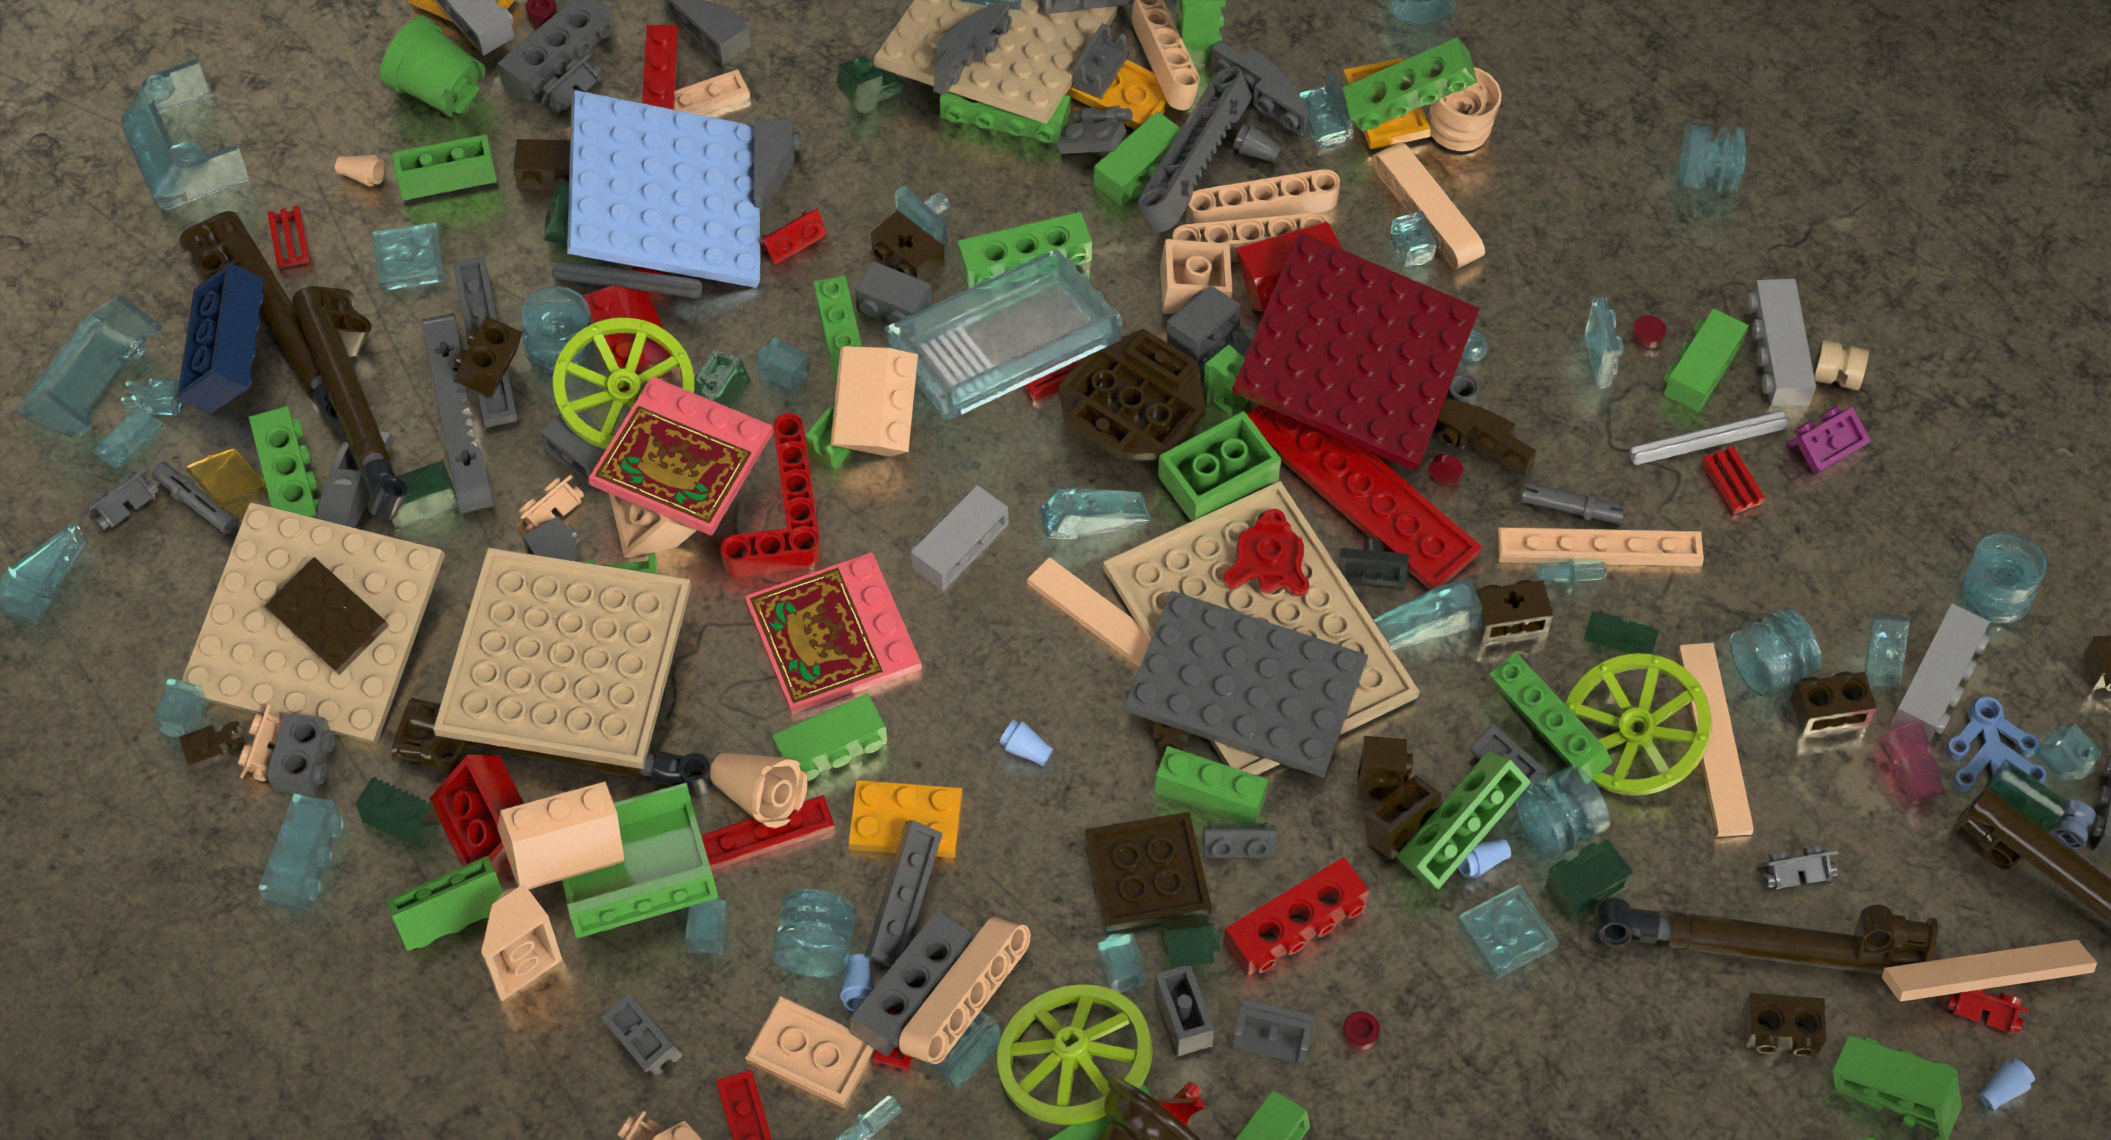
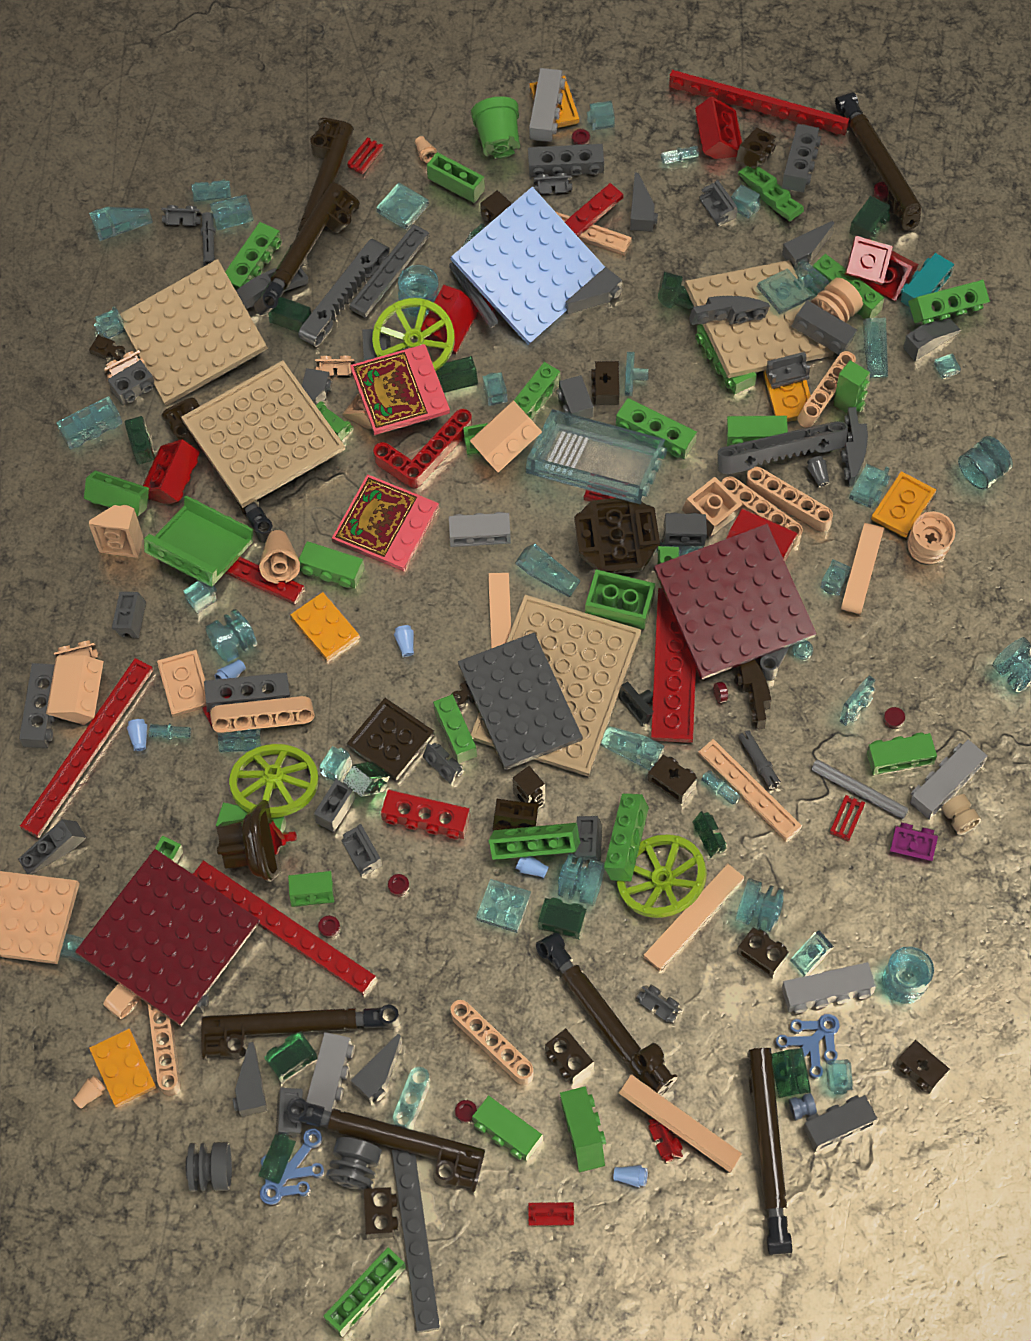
camera: 50 degrees right, 5 degrees up
clear light blue windscreen [16,294,163,438] -> none
clear light blue windscreen [120,58,250,209] -> none
clear light blue plate [121,379,182,416] -> none
dark blue brick [177,263,264,414] -> none
clear yellow piece [186,448,267,508] -> none
dark brown plate [265,557,389,675] -> none
dark brown brick [454,316,523,398] -> none
light nougat slope [497,782,625,890] -> none
red hinge [759,208,827,265] -> none
dark grey plate [864,820,943,968] -> none
dark grey plate [1056,106,1133,154] -> none
red tile [1223,509,1310,597] -> none
bright green brick [1343,37,1477,132] -> none
clear pink plant [1878,723,1945,805] -> none
none -> clear light blue bracket [210,194,254,230]
none -> light nougat beam [450,1000,534,1085]

